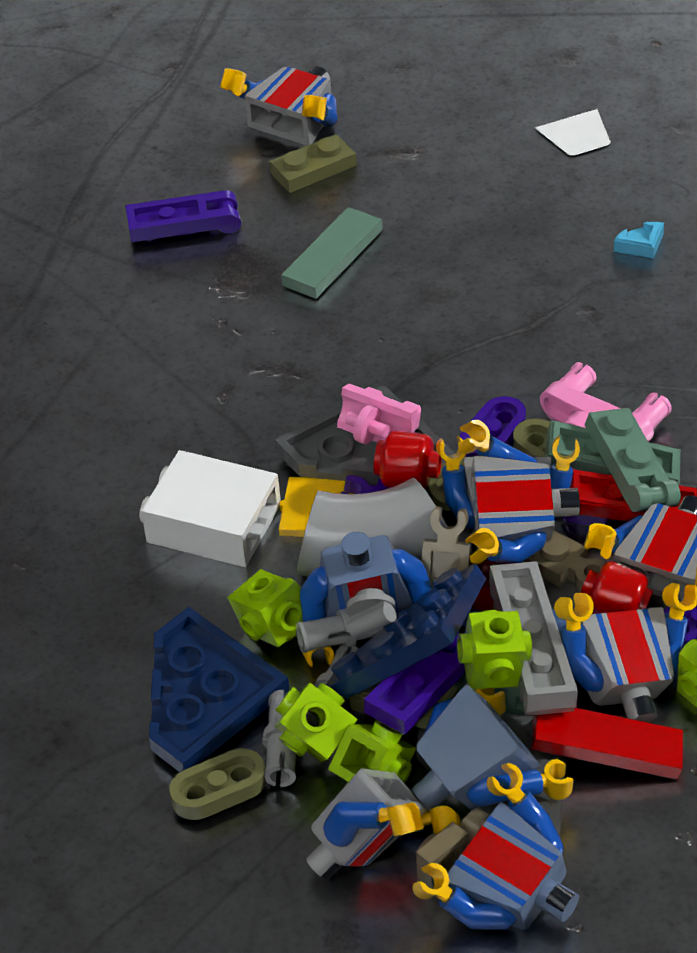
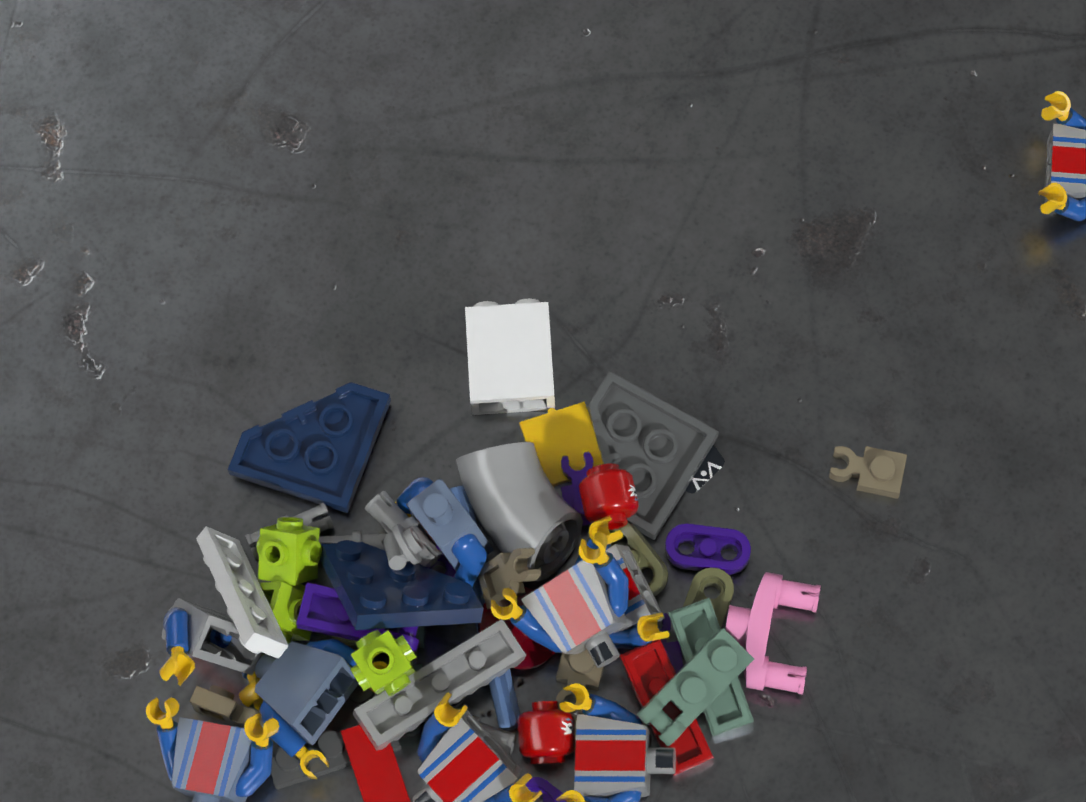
camera: 65 degrees right, 25 degrees up
dark purple plate [125,190,242,242] -> none
olive plate [169,749,266,820] -> none
lime brick [227,569,303,647] -> none
olive plate [269,134,357,193] -> none
sand green tile [281,207,383,299] -> none
bright pink hips [337,384,421,444] -> none
medium azure tile [614,222,664,259] -> none
none -> white plate [196,526,288,659]
none -> dark tan plate [829,446,907,499]

